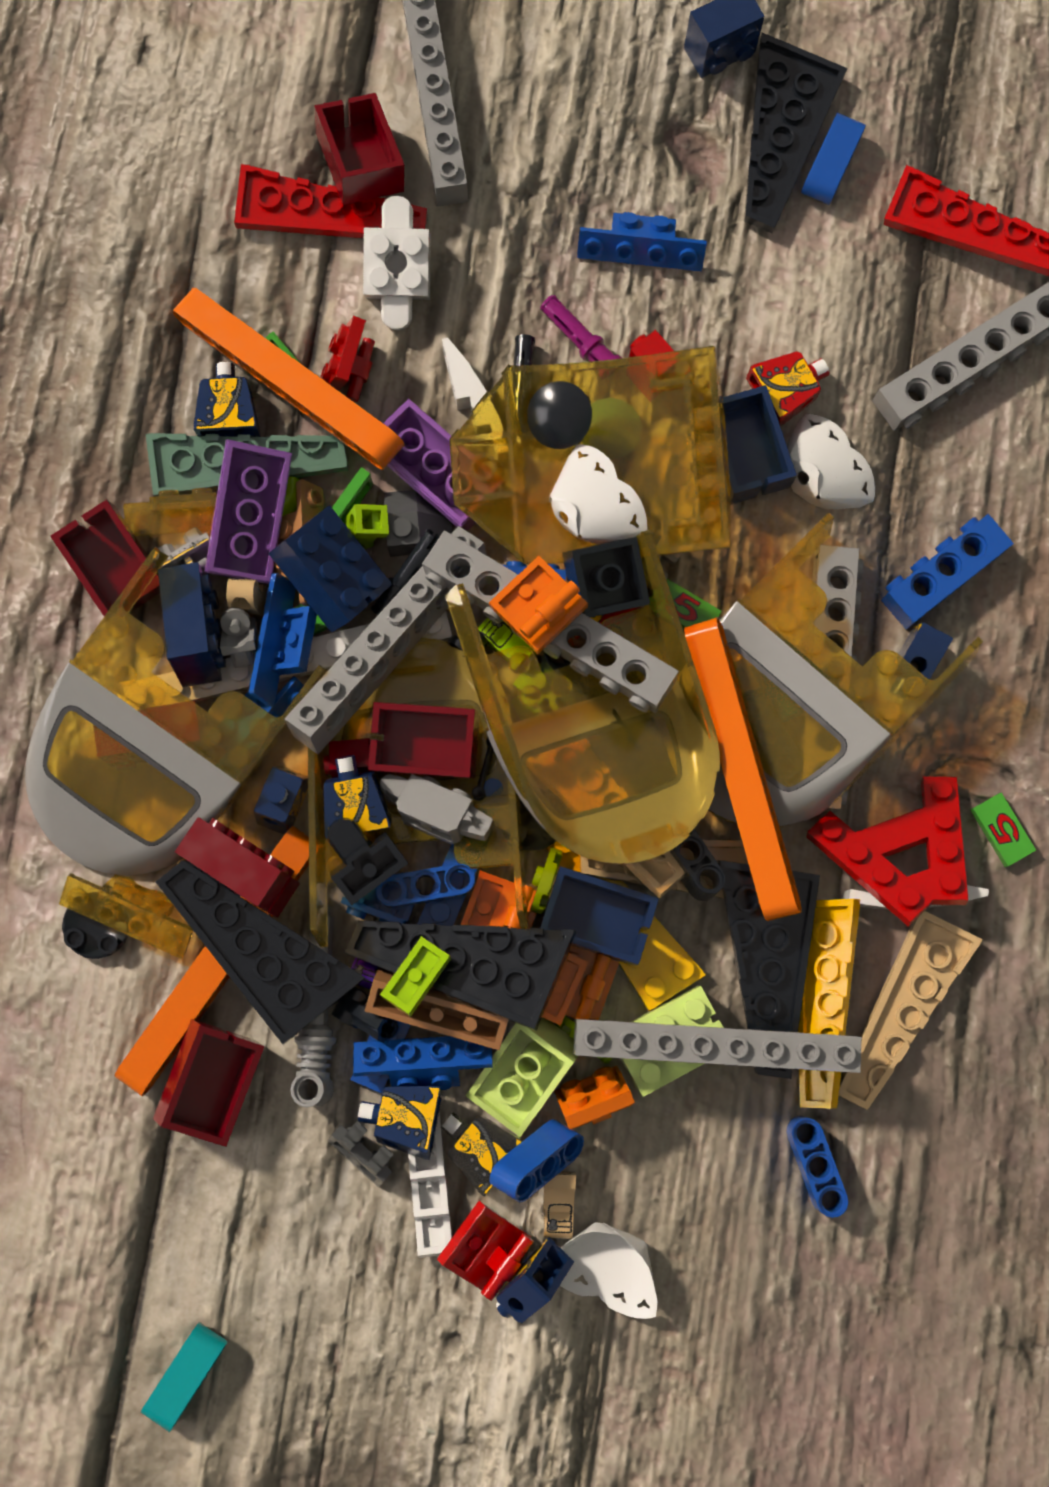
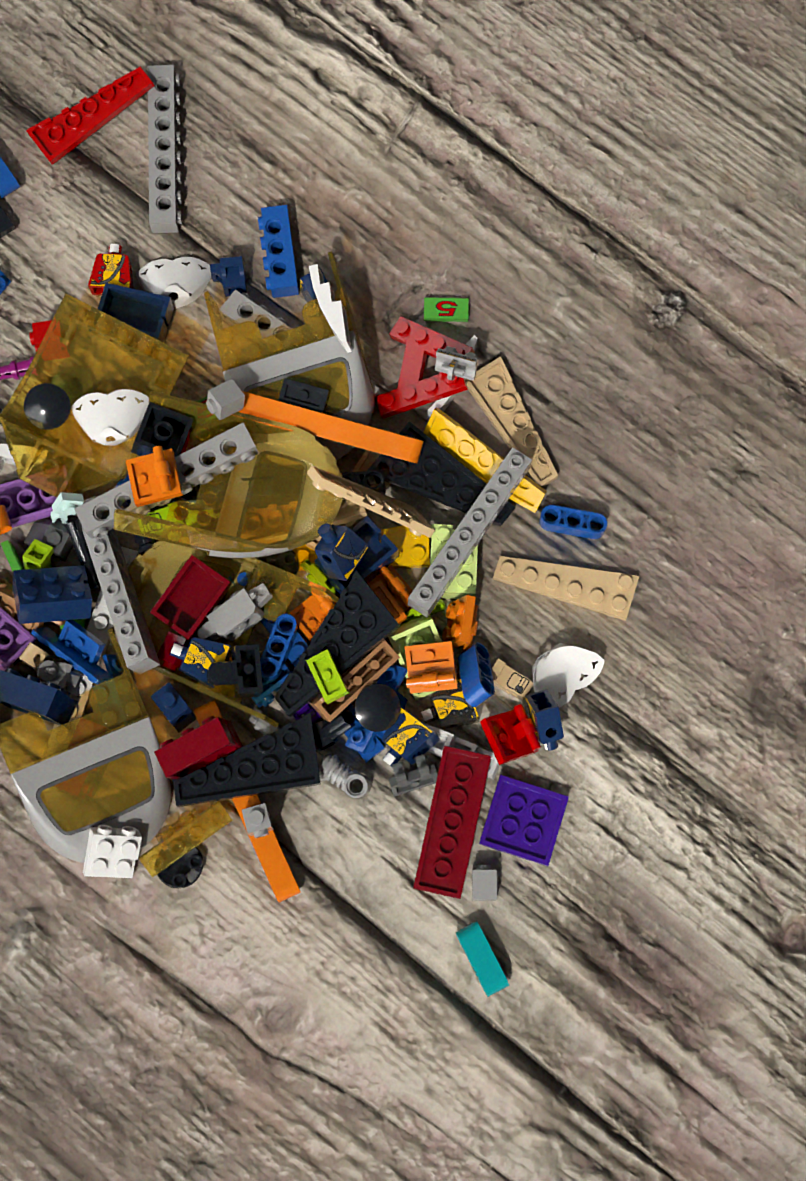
camera: 55 degrees left, 5 degrees down
dark red piece [153,1019,265,1147] -> none
black hinge [472,737,494,801] -> none
none -> light aqua plate [50,492,84,524]
none -> white plate [83,825,142,878]
none -> light grey brick [206,379,245,420]
none -> dark blue brick [210,256,247,297]
none -> light grey brick [242,803,274,838]
none -> black plate [278,378,330,413]
none -> tan wing [307,466,435,538]
none -> white slope [309,264,352,353]
none -> dark blue torso [315,523,369,581]
none -> black dish [355,684,401,732]
none -> orange plate [404,640,458,694]
none -> dark red plate [413,746,491,899]
none -> light grey hips [435,346,478,381]
none -> light grey brick [472,865,497,901]
none -> dark purple plate [479,775,569,867]
none -> tan wing [493,556,639,621]

